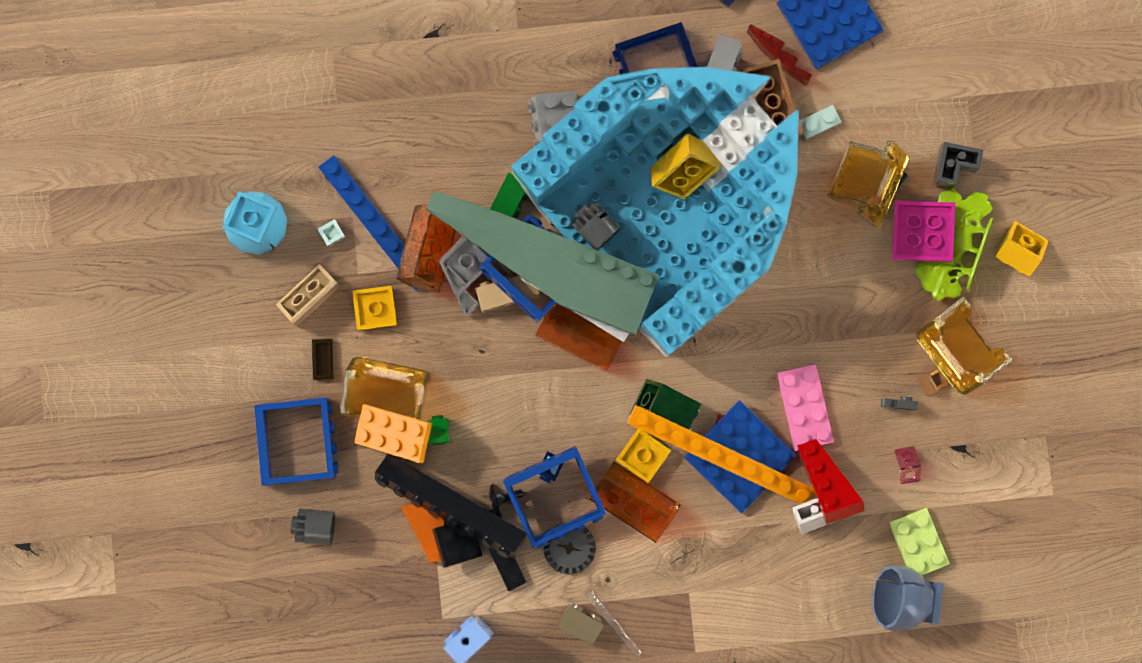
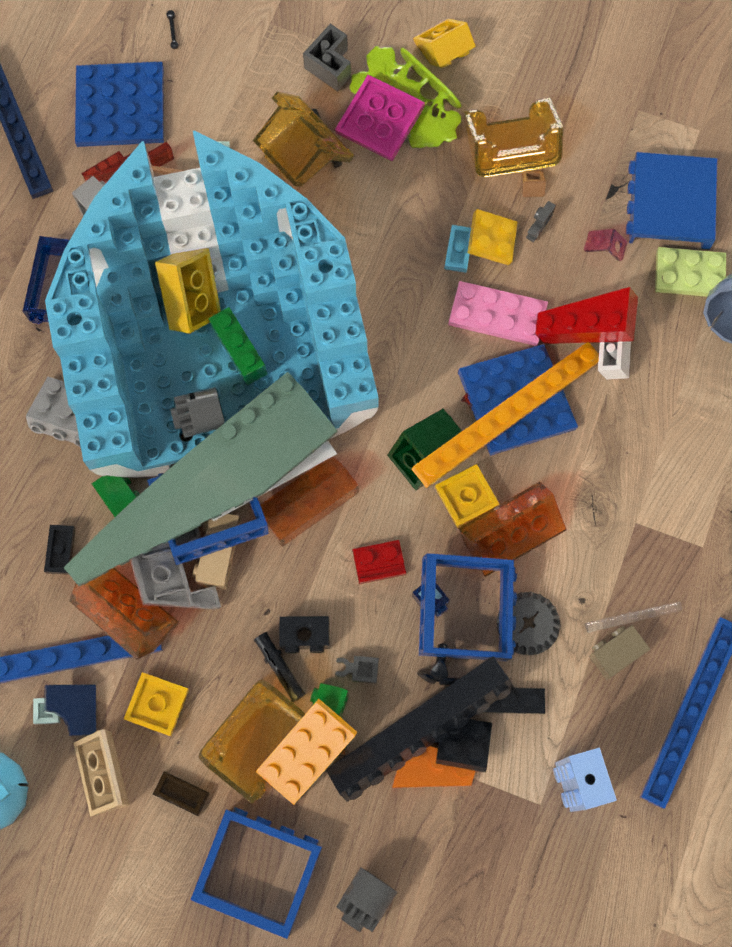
camera: 60 degrees left, 10 degrees down
none -> black plate [44,525,76,575]
none -> dark blue tile [44,685,96,736]
none -> black hinge [166,10,179,49]
none -> green brick [208,307,268,386]
none -> black pin [254,632,306,703]
none -> black brick [279,616,330,654]
none -> dark grey plate [335,656,379,684]
none -> red plate [352,540,406,584]
none -> medium azure plate [444,225,471,273]
none -> yellow plate [467,209,518,265]
none -> blue panel [626,152,717,250]

